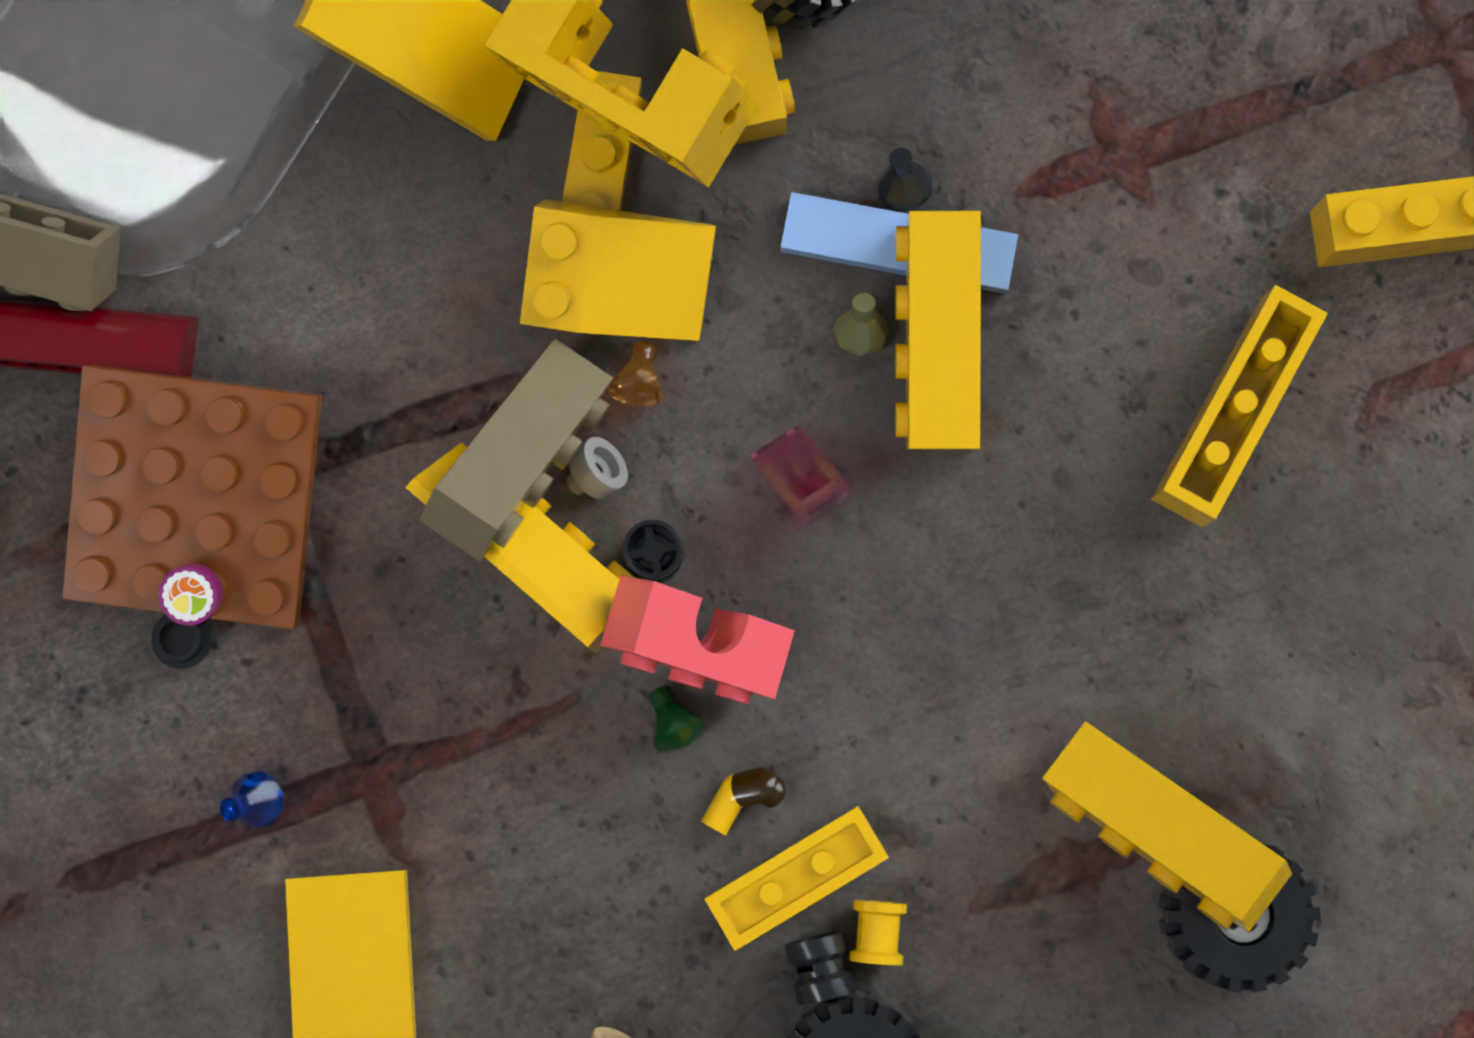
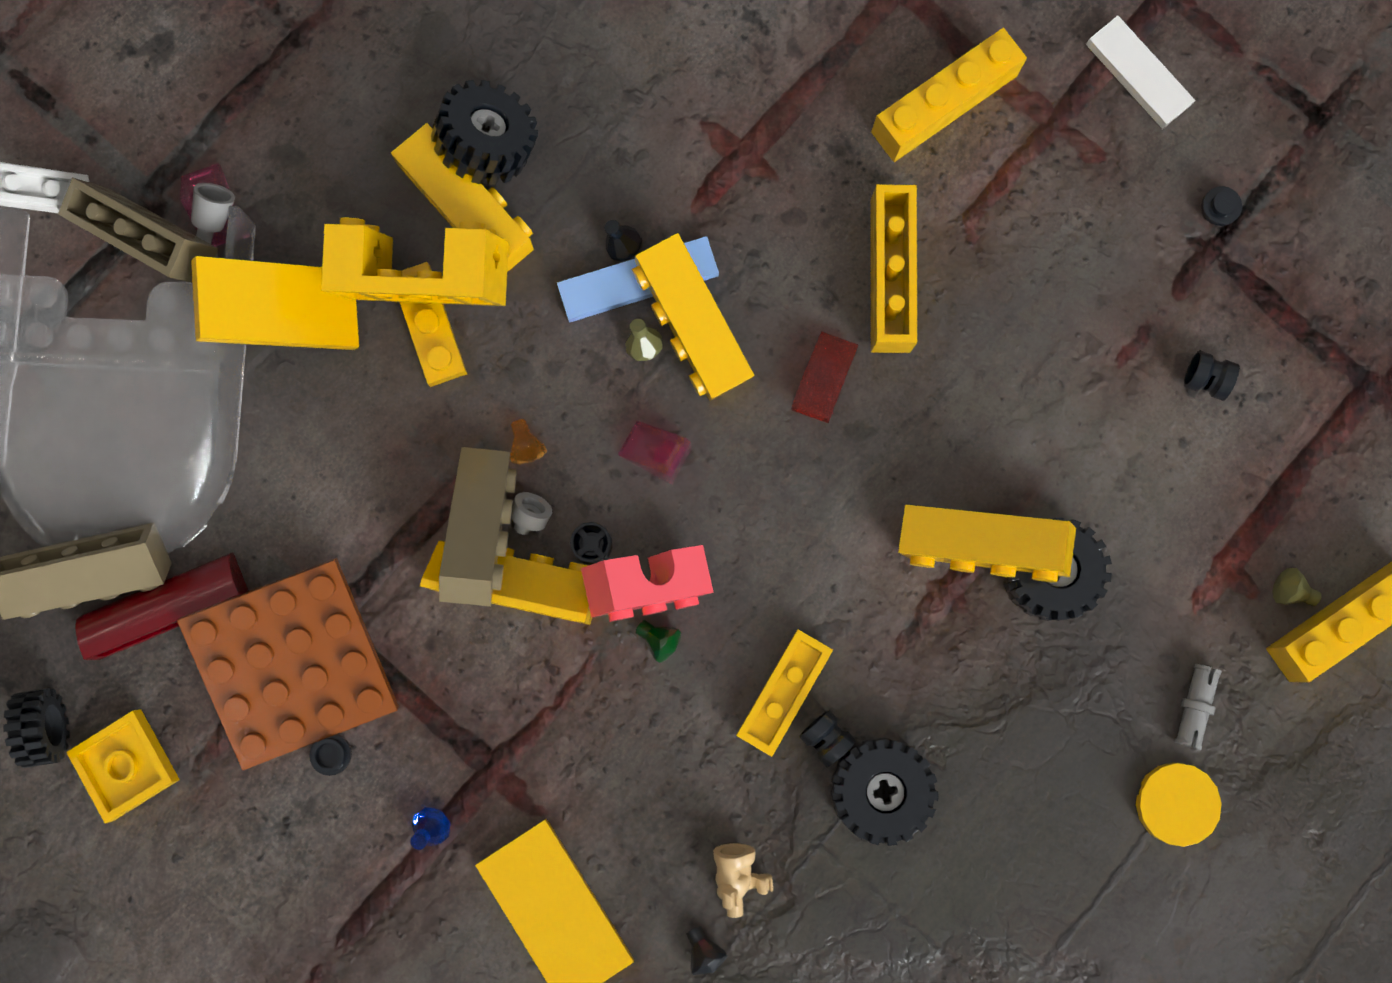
camera: 35 degrees left, 0 degrees up
tile [158,563,223,625] -> none
yellow slope [520,199,716,341] -> none
arm [701,767,786,836] -> none
yellow bush [849,900,907,965] -> none
none -> clear red slope [791,332,859,423]

